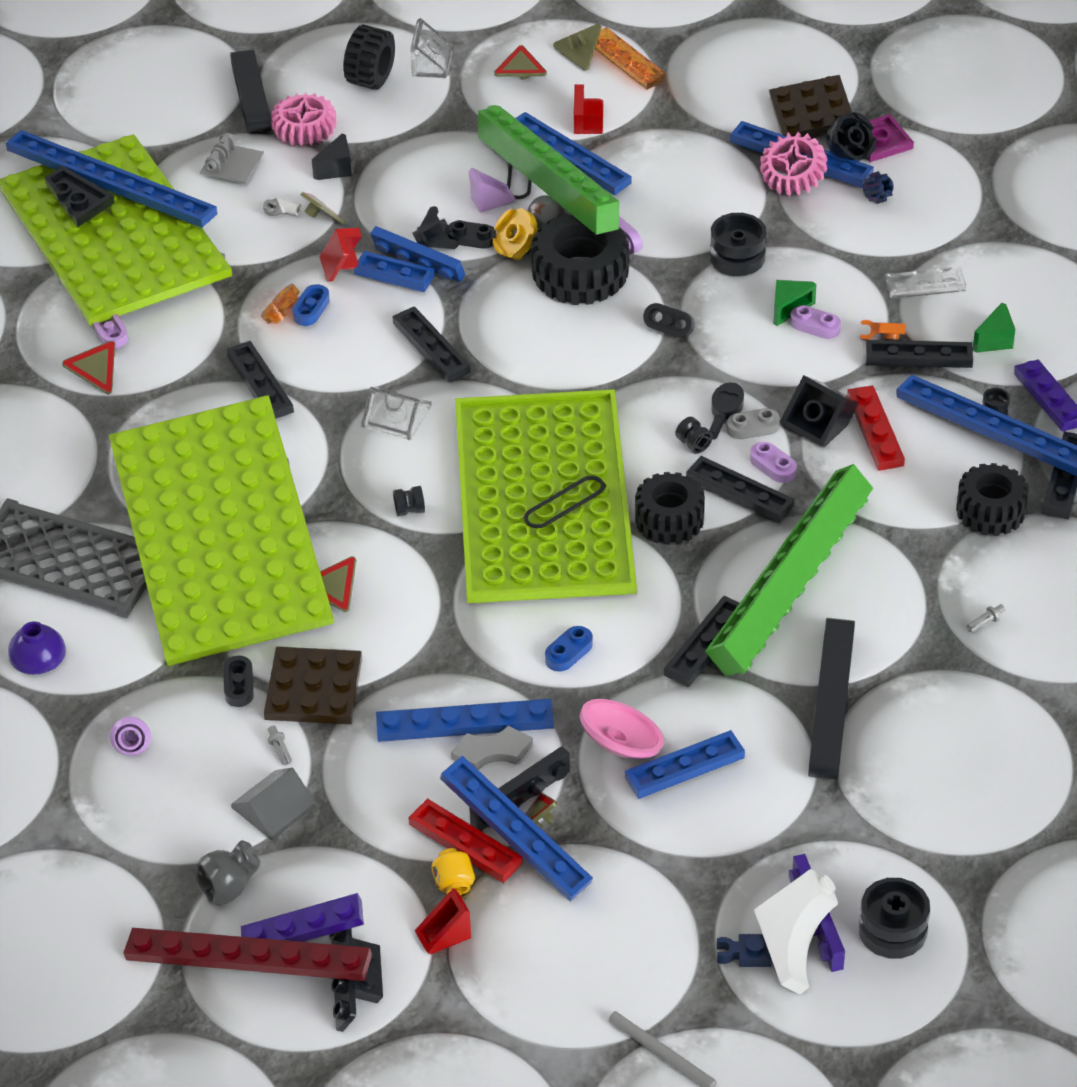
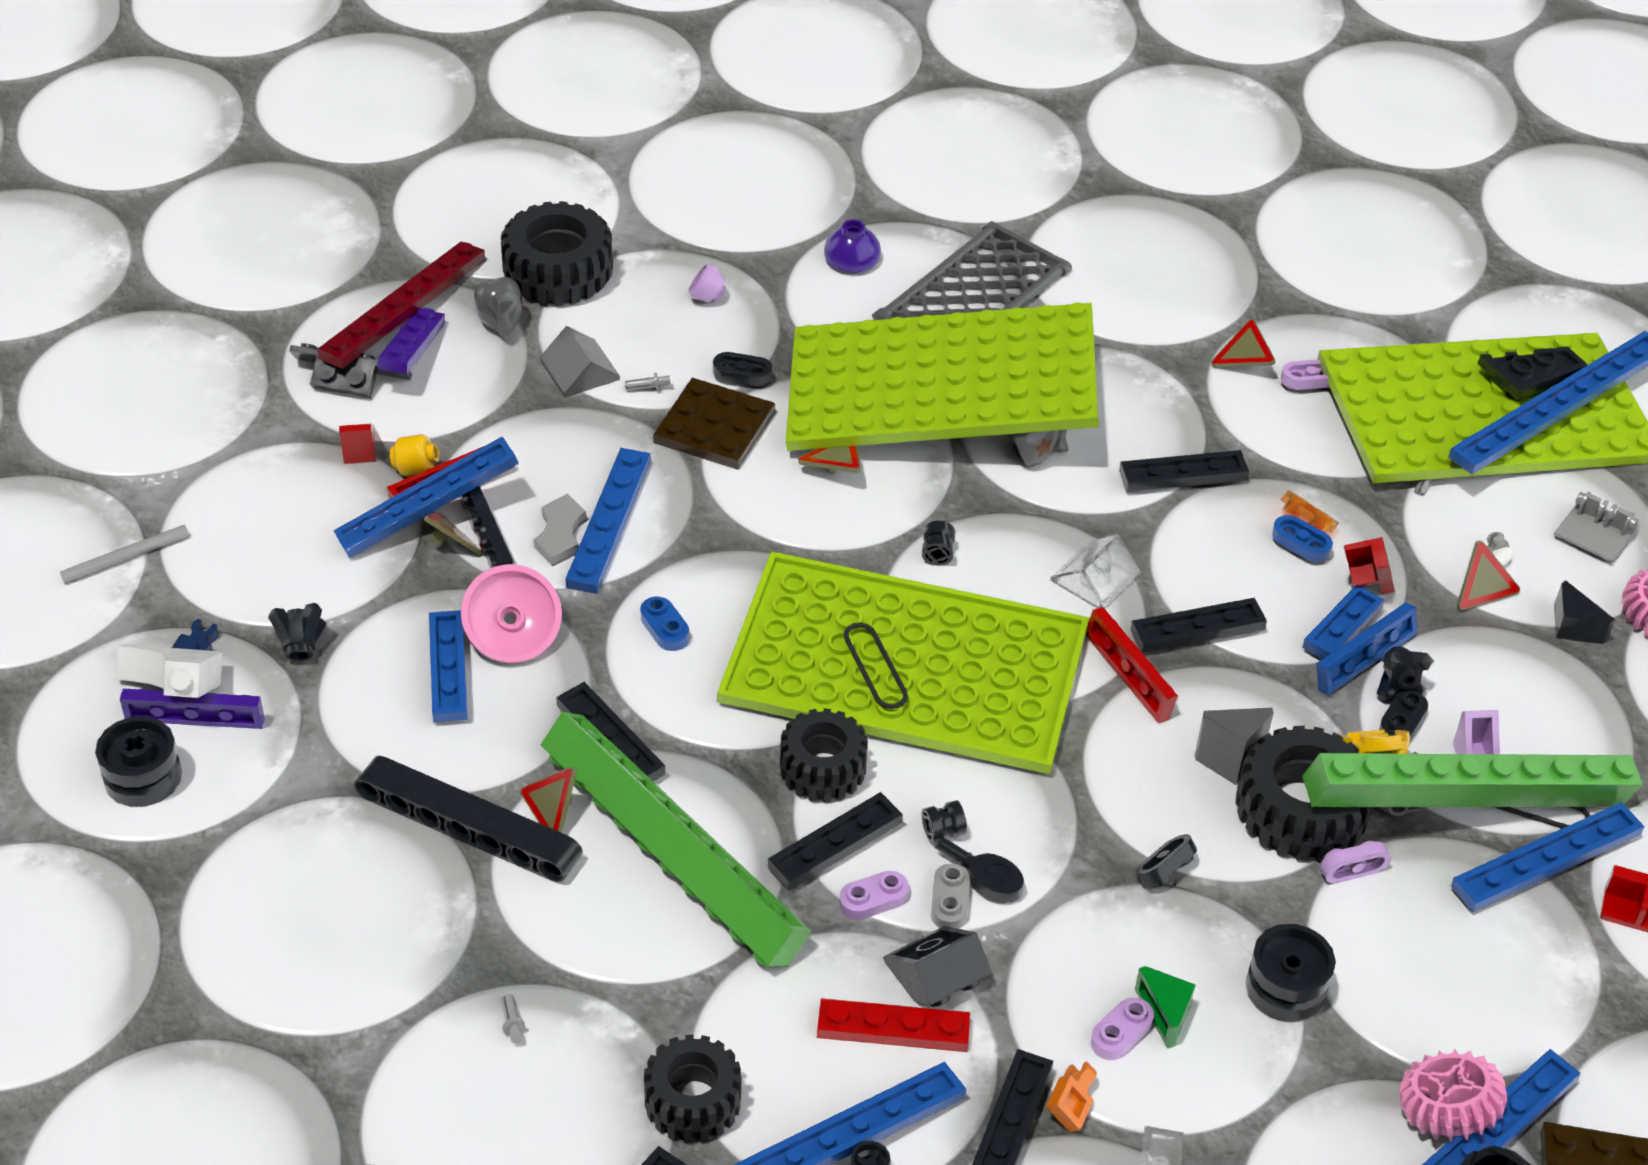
camera: 105 degrees right, 0 degrees up
none -> black rock [268,603,327,661]
none -> black tyre [501,201,613,306]
none -> piece [520,767,577,833]
none -> red plate [1086,607,1178,723]
none -> dark grey slope [1195,707,1274,785]

